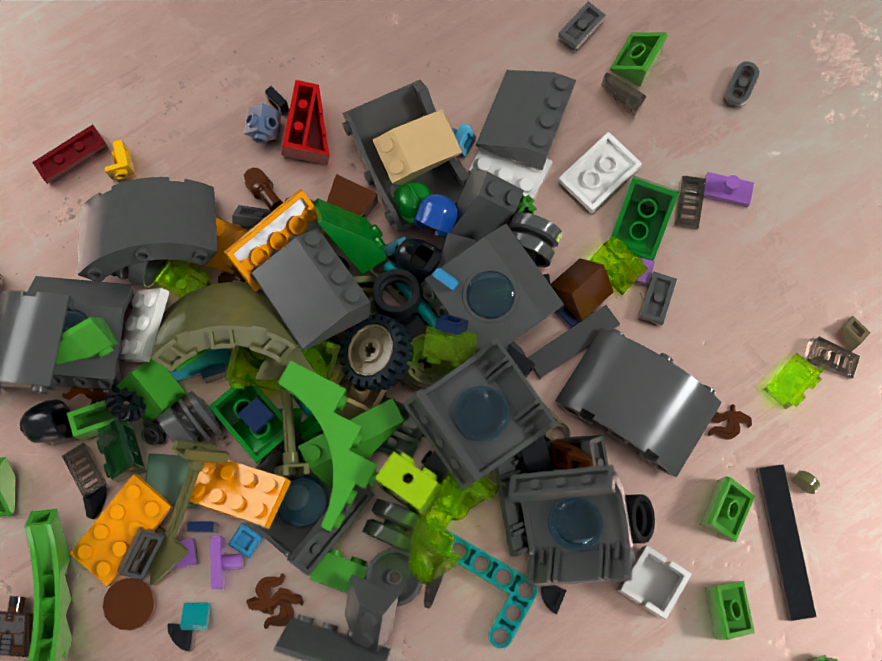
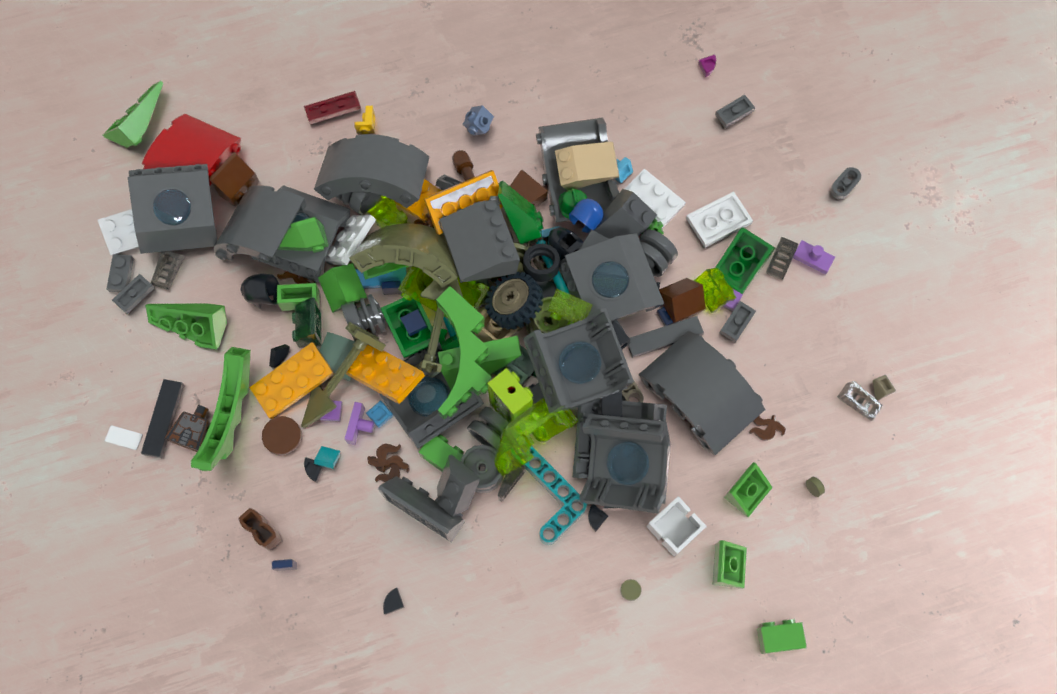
camera: 15 degrees right, 5 degrees down
clear smoke slope [62,442,107,498] -> none
black gear [105,387,147,422] -> none
dark grey tile [117,526,165,580] -> none
dark grey plate [141,419,165,445] -> none
dark blue tile [188,521,218,533] -> none
black tile [265,86,289,116] -> none
red wedge [281,80,330,165] -> none
dark azure tile [432,268,460,291] -> none
dark blue tile [434,314,469,335] -> none
dark grey slope [476,70,576,170] -> none
reddish brown slope [551,439,592,470] -> none
clear smoke slope [601,72,646,119] -> none
bright green slope [610,32,668,87] -> none
black tyre [625,494,655,544] -> none
black tile [757,464,817,621] -> none
clear neon green bracket [763,353,824,409] -> none

